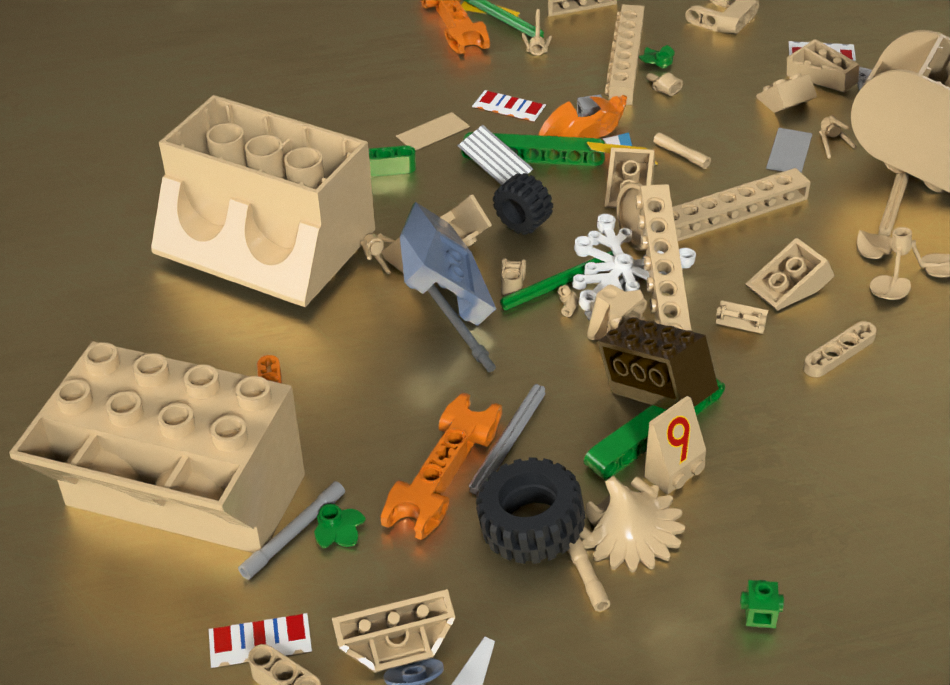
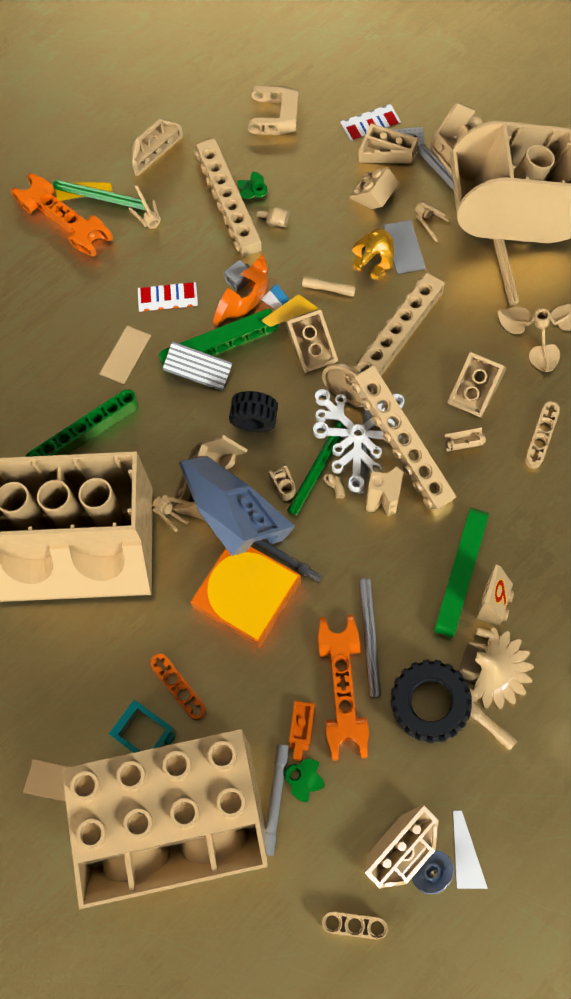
camera: 25 degrees left, 25 degrees up
sticker [209,613,312,668] -> none
dark brown brick [597,317,719,409] -> none
none -> yellow tile [190,546,301,648]
none -> orange hinge [289,700,315,762]
none -> pearl gold piece [352,229,394,277]

